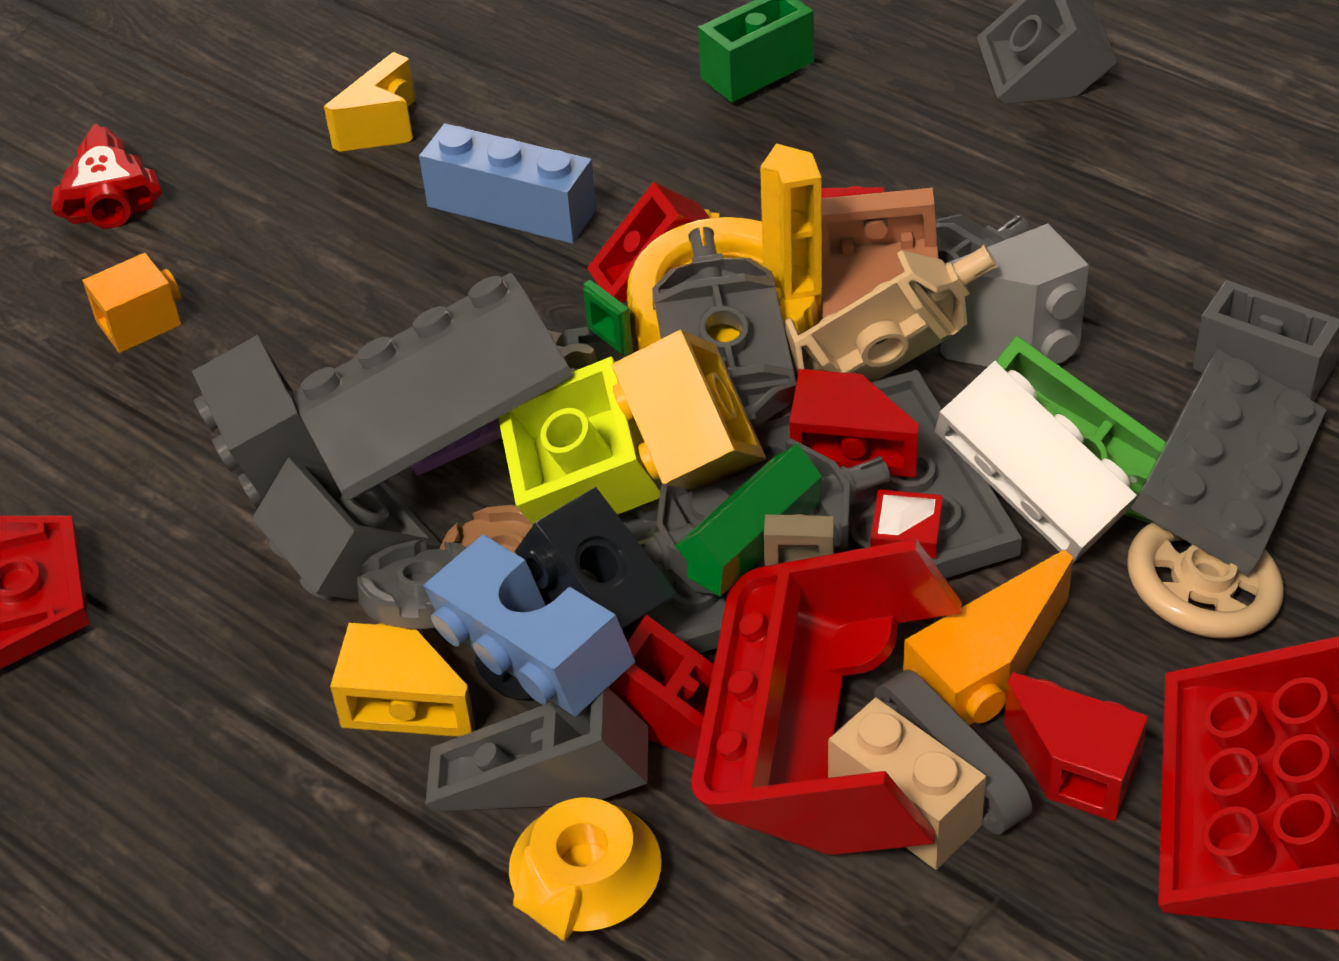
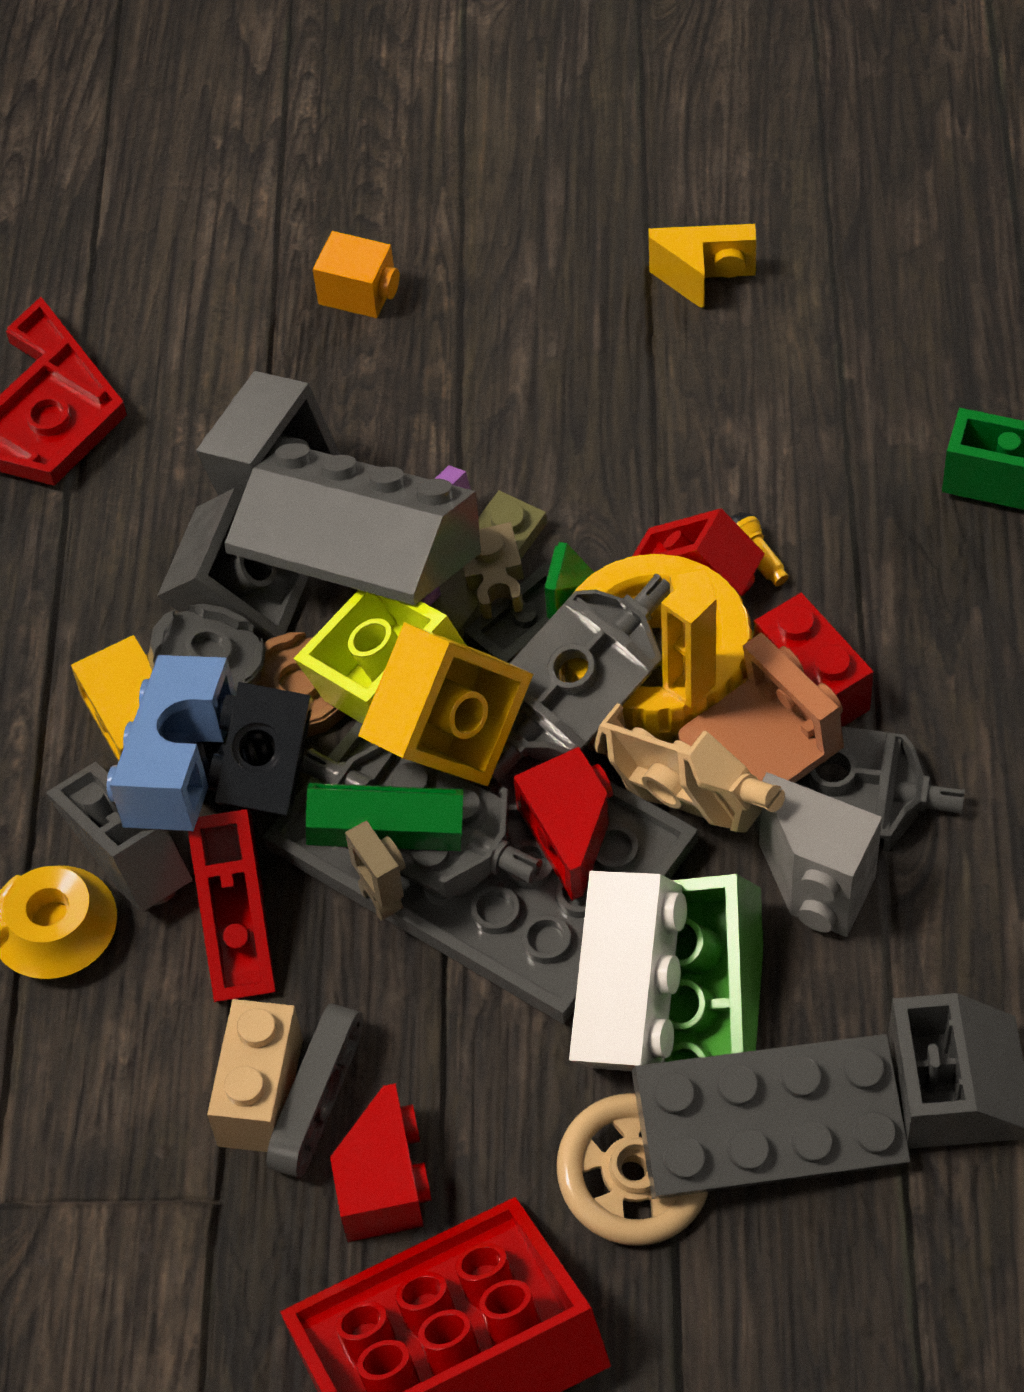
camera: 55 degrees right, 10 degrees up
red rock [51,124,162,229] -> none
medium blue brick [419,123,597,244] -> none
red windscreen [691,539,962,855] -> none
tile [870,489,943,559] -> none
light orange slope [903,549,1073,726] -> none

